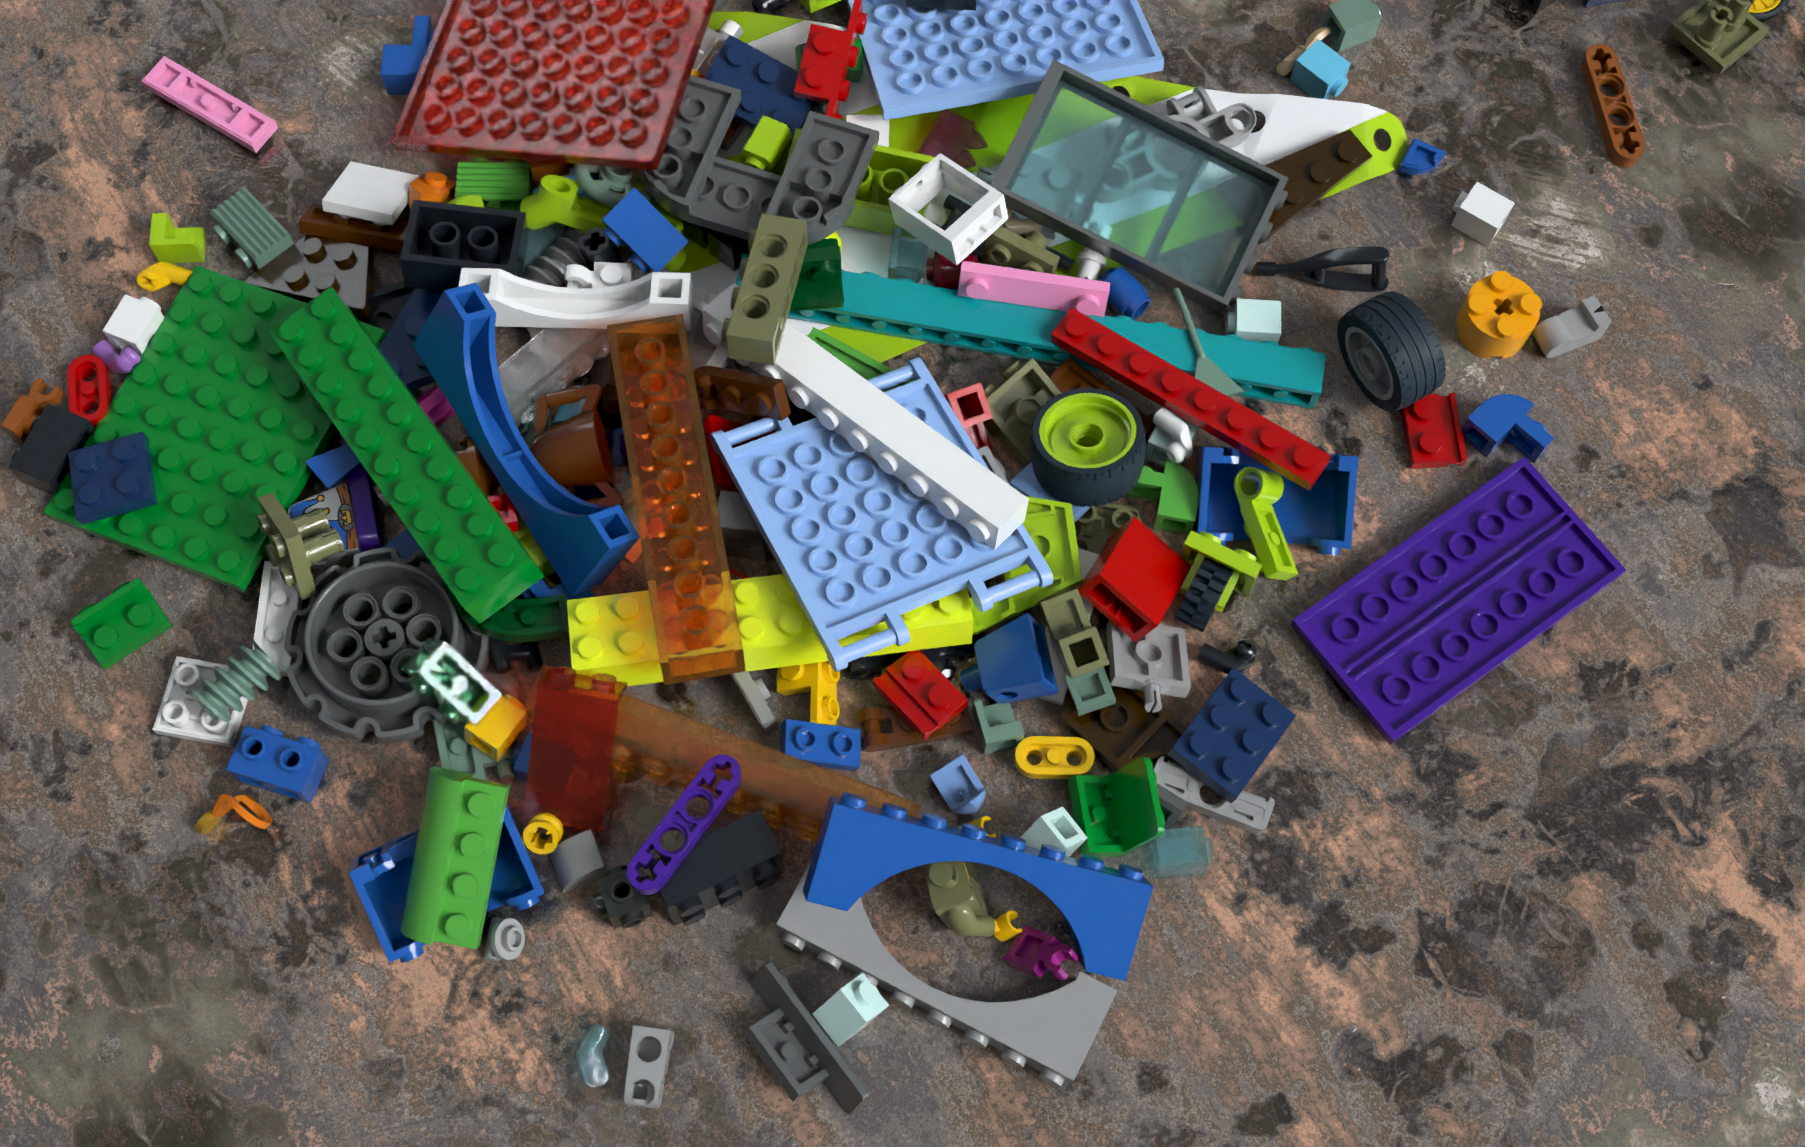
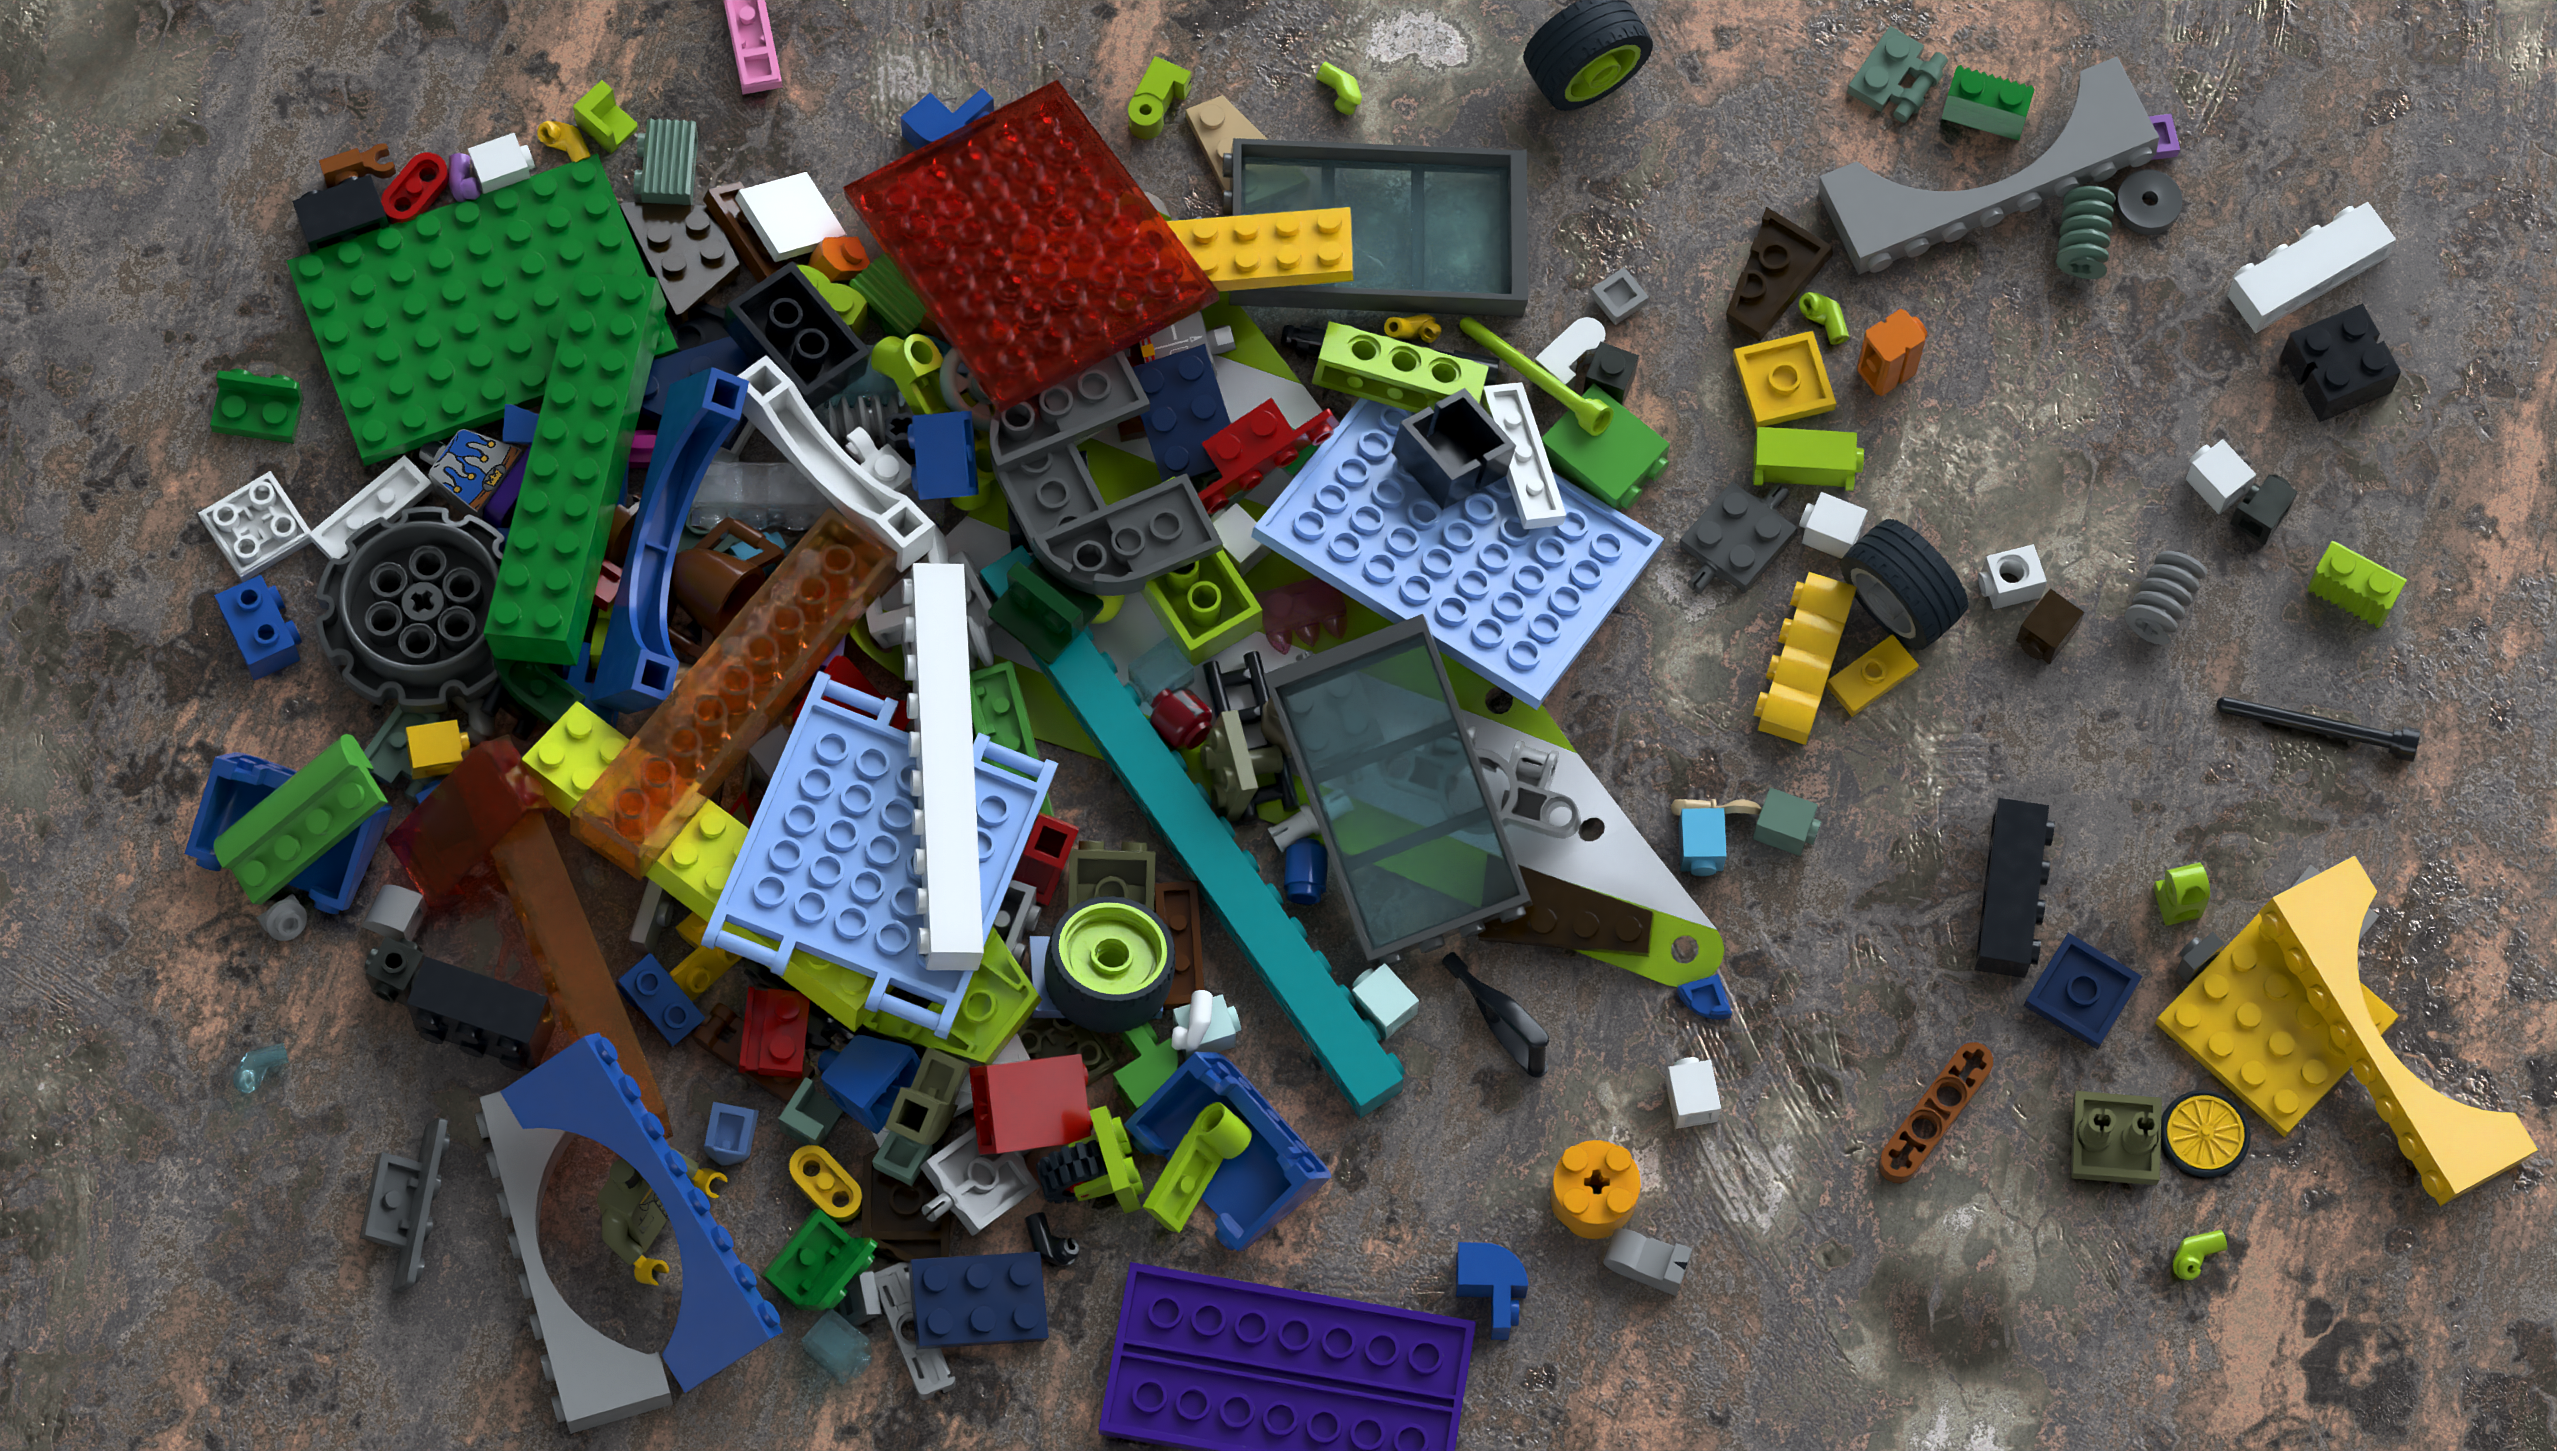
camera: 45 degrees right, 0 degrees up
dark blue plate [68,431,158,525] -> none
sand green piece [187,638,282,723] -> none
orange piece [195,794,272,836] -> none
olive plate [256,492,345,600] -> none
clear green brick [402,638,503,726] -> none
yellow bush [523,813,564,854] -> none
light grey leg [624,1025,675,1109] -> none
dark purple beam [626,754,742,895] -> none
reddish brown plate [692,365,791,421] -> none
olive brick [722,213,808,365] -> none
lime brick [740,115,792,176] -> none
light aqua brick [812,973,889,1047] -> none
white window [888,153,1008,265] -> none
bright pink plate [957,261,1110,317] -> none
magenta plate [1003,926,1079,980] -> none
light aqua brick [1020,807,1088,857] -> none
red plate [1051,307,1331,491] -> none
sand green piece [1173,288,1244,396] -> none
black wheel [1337,291,1446,412] -> none
red plate [1400,393,1467,469] -> none

